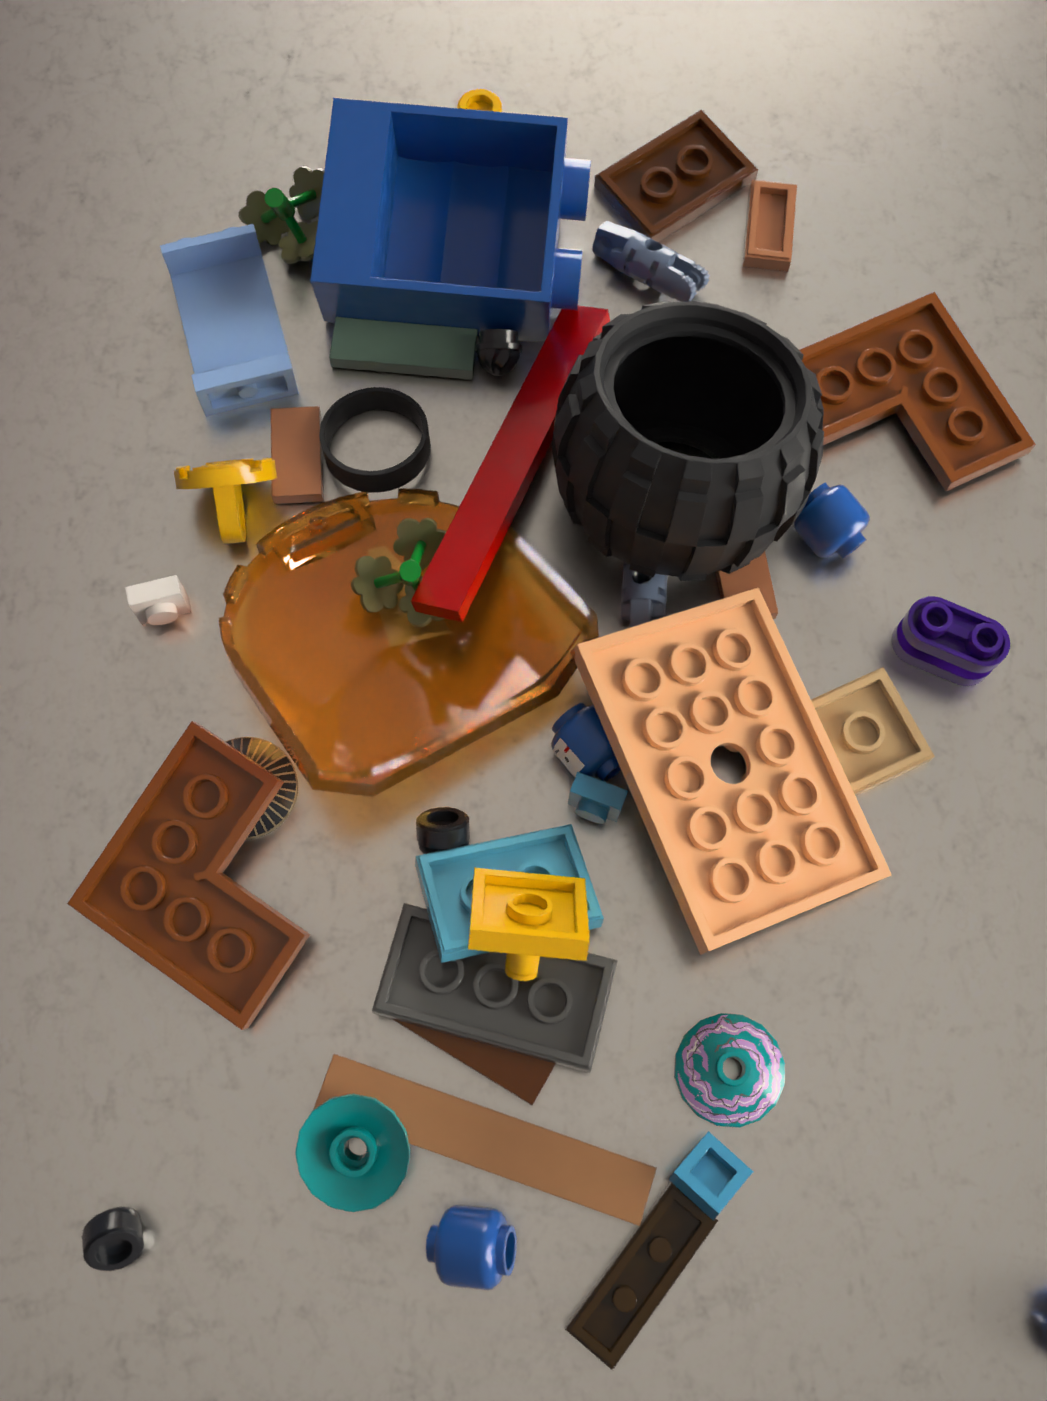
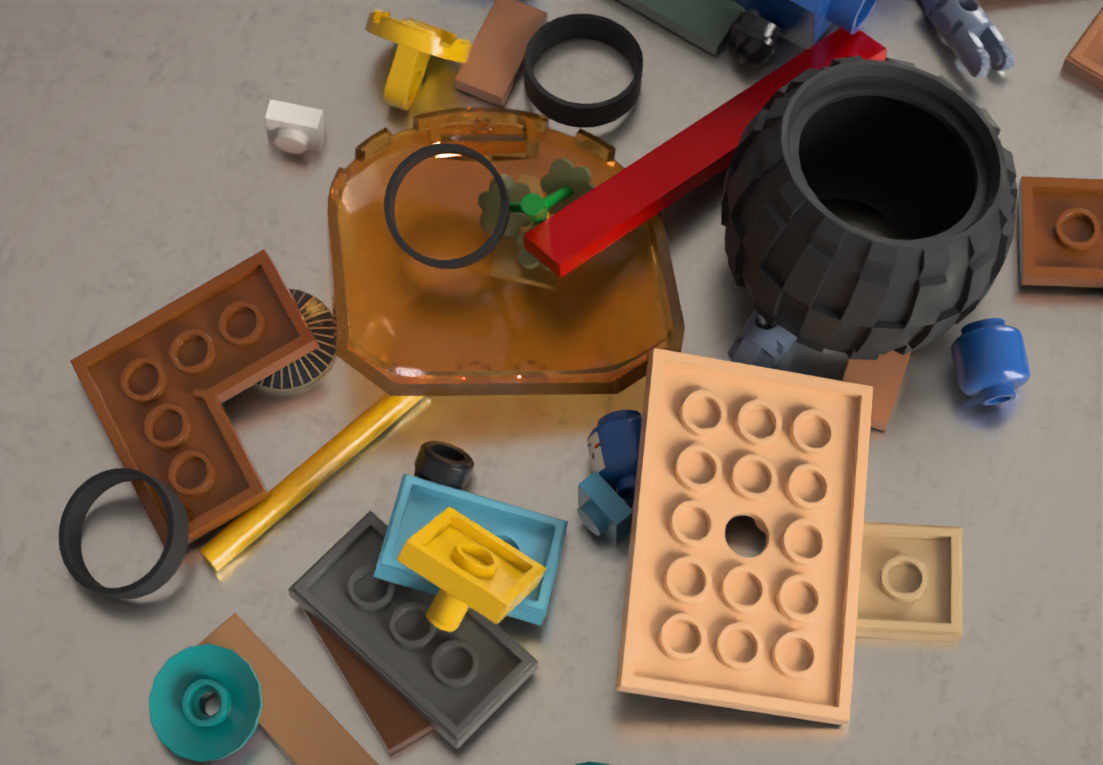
camera: 30 degrees right, 5 degrees down
dark purple brick [891,596,1010,686] -> none
none -> black tyre [58,468,189,599]
none -> yellow piece [198,370,431,573]
none -> black tyre [384,143,510,269]

